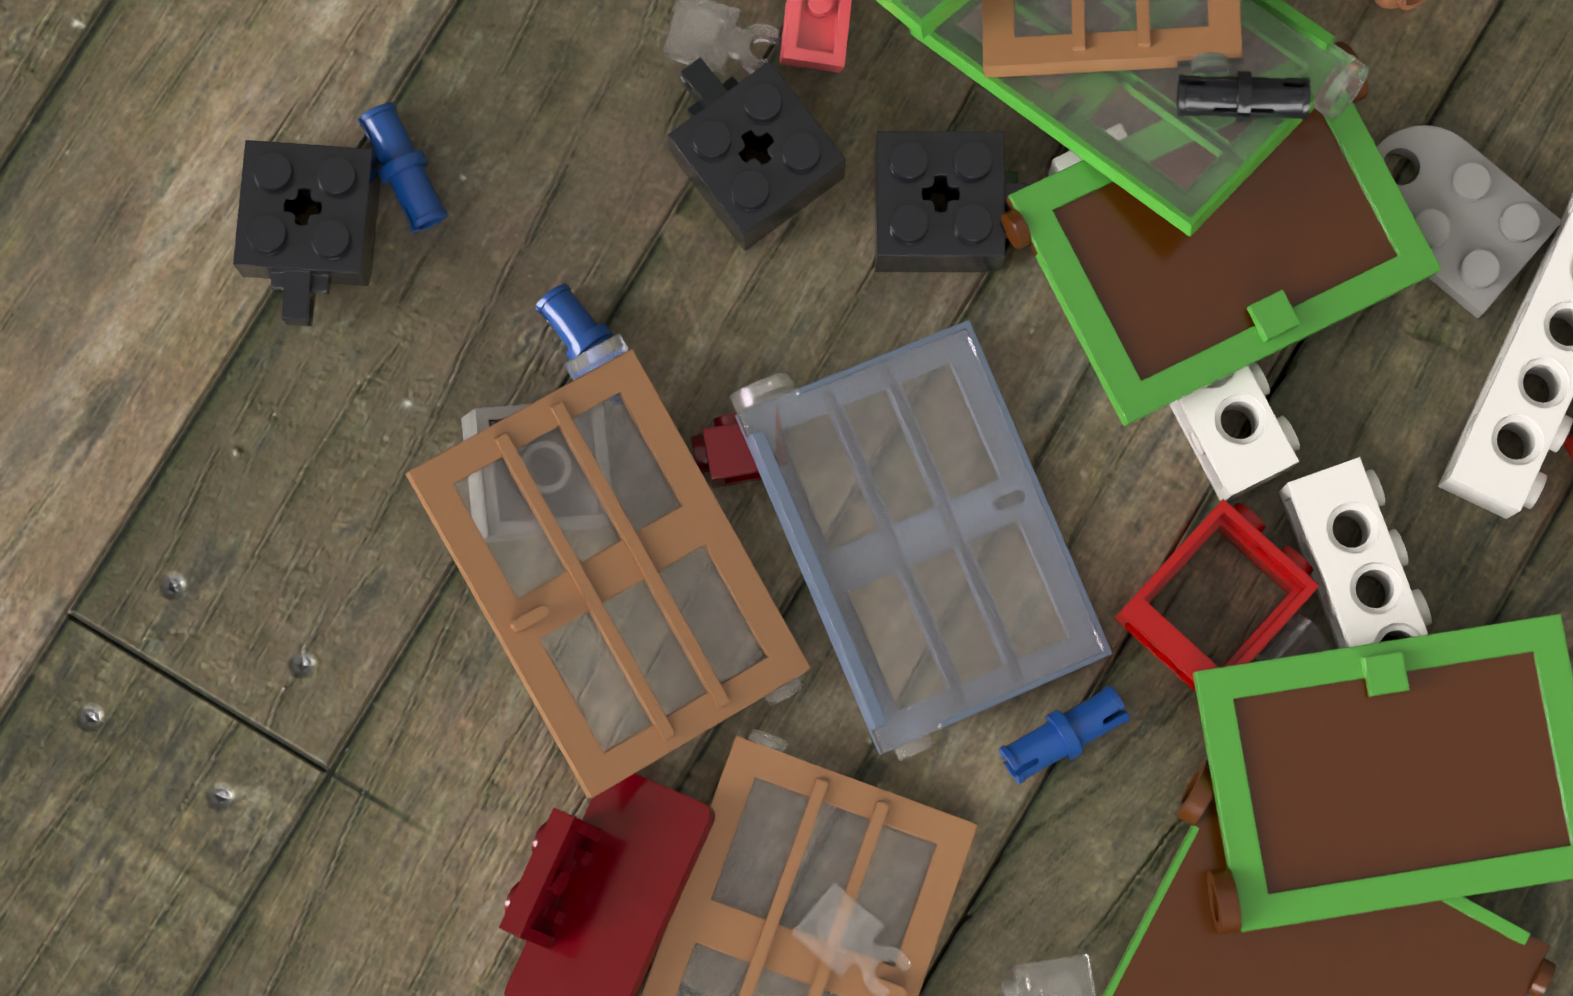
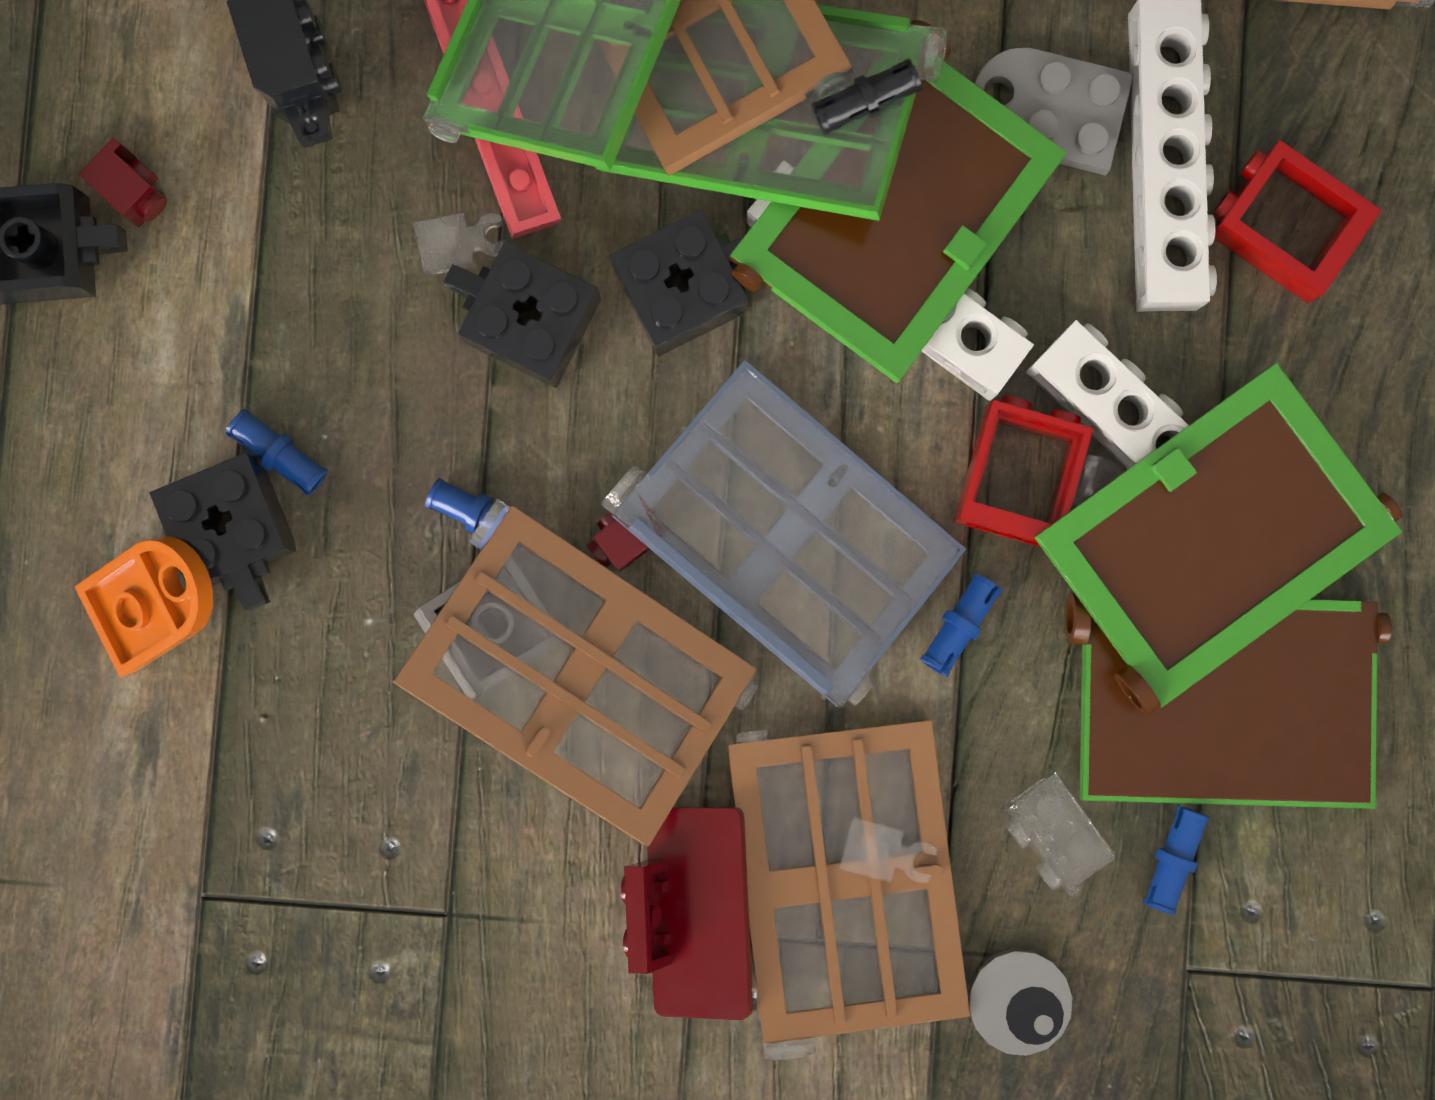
camera: 25 degrees left, 5 degrees up
none -> orange plate [74,536,213,678]

